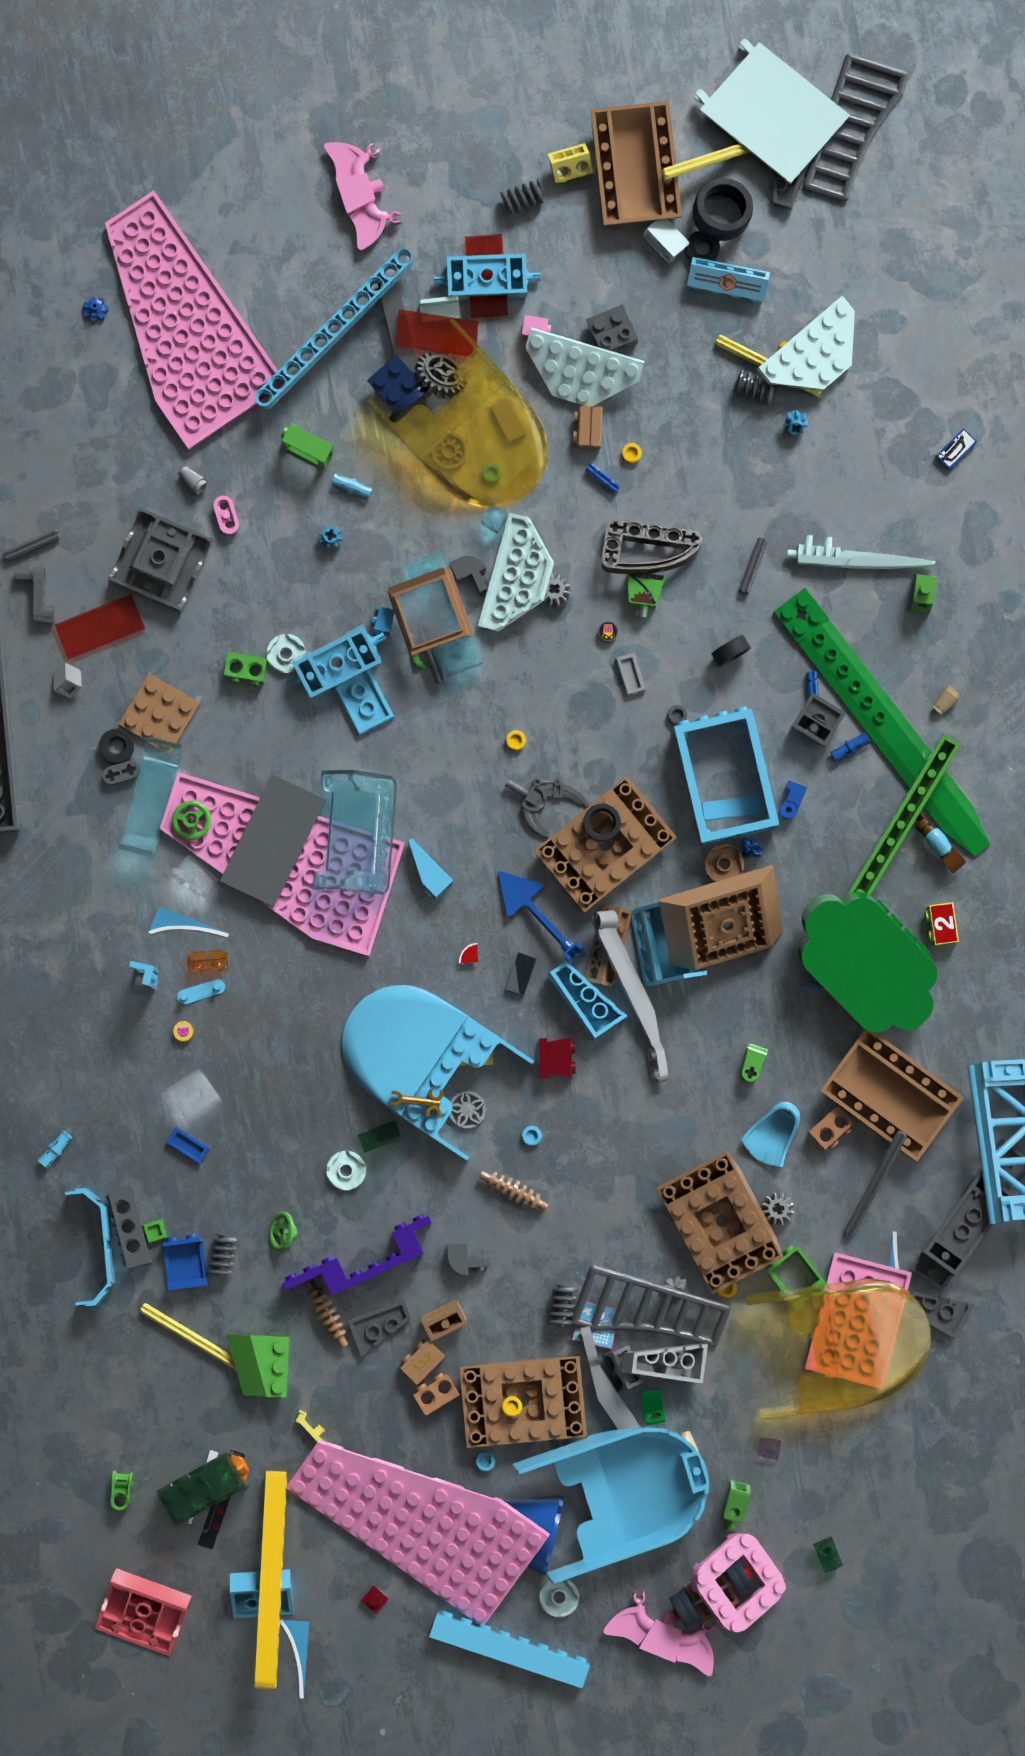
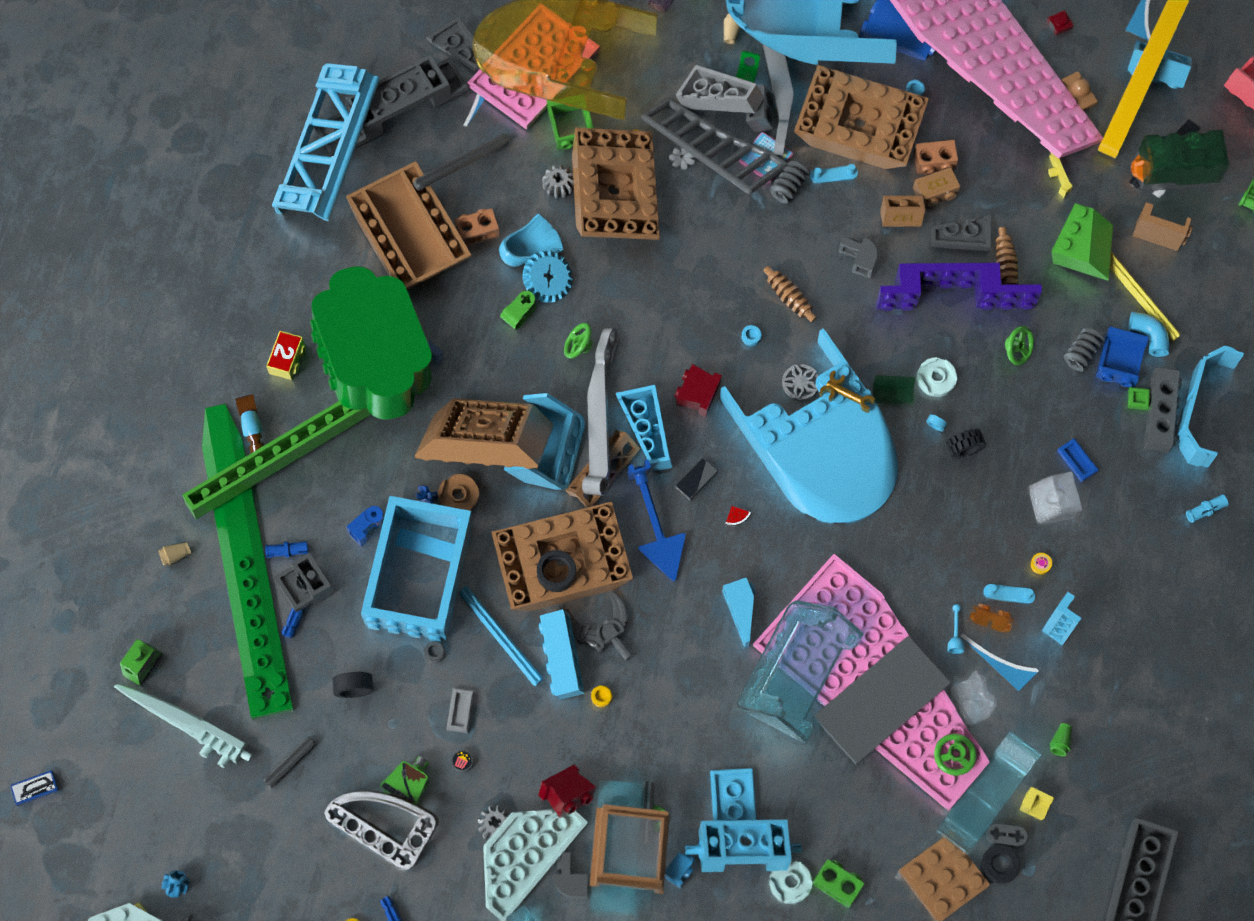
camera: 150 degrees left, 15 degrees down
yellow tile [501,1396,522,1417] -> none
none -> medium azure axle [459,586,543,686]
none -> medium azure gear [523,251,573,303]
none -> dark red hips [538,764,596,818]
none -> medium azure brick [539,609,585,700]
none -> bright green piece [564,323,593,359]
none -> medium azure piece [810,164,858,183]
none -> medium azure tile [926,414,948,432]
none -> black tyre [946,428,986,459]
none -> medium azure hinge [947,604,964,654]
none -> light yellow panel [1019,787,1054,820]
none -> bright green cone [1049,723,1072,757]
none -> medium nougat tile [1061,71,1098,111]
none -> medium azure cylinder [1129,312,1170,357]
none -> medium nougat panel [1132,202,1193,251]

